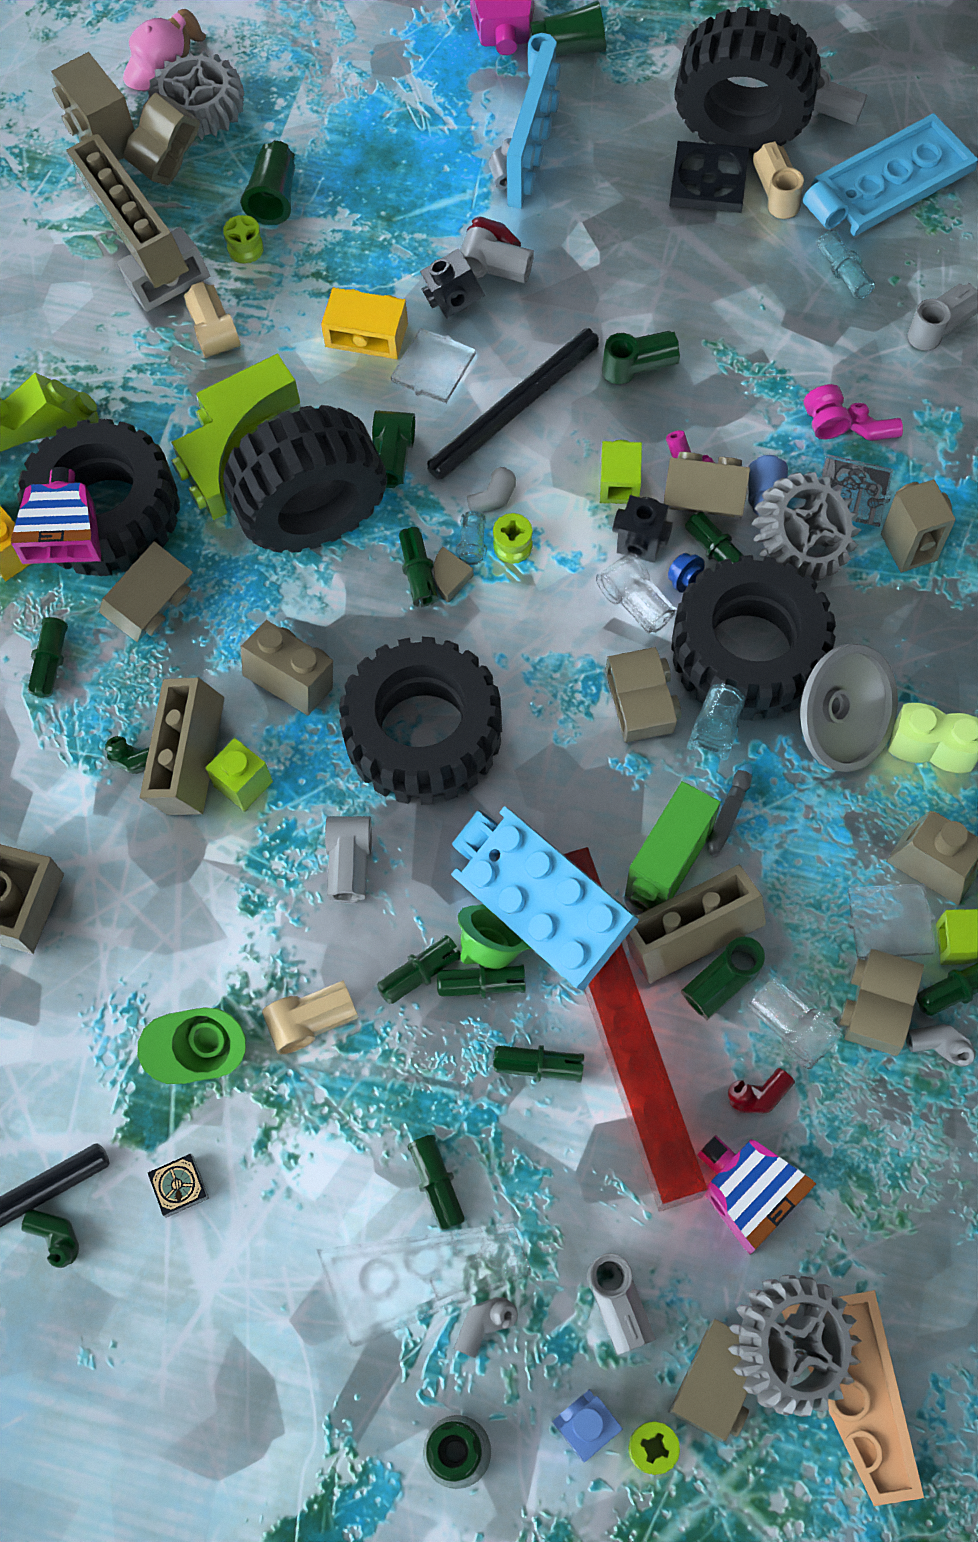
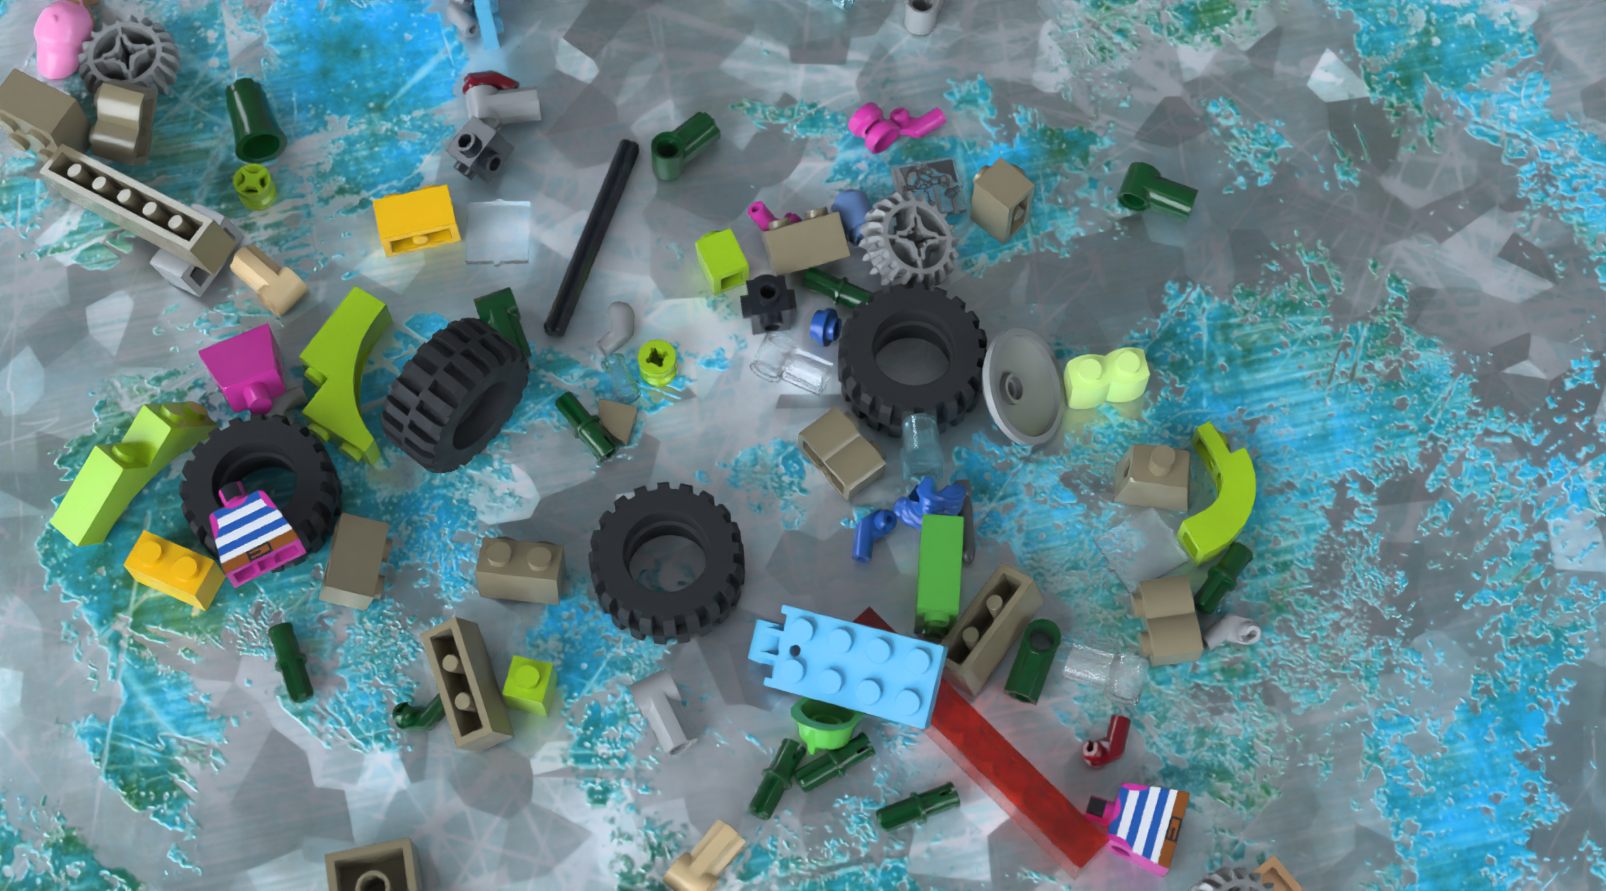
camera: 30 degrees left, 0 degrees up
none -> dark pink torso [198,323,286,414]
none -> light grey arm [264,385,309,420]
none -> blue arm [852,509,897,562]
none -> blue hair [893,477,966,531]

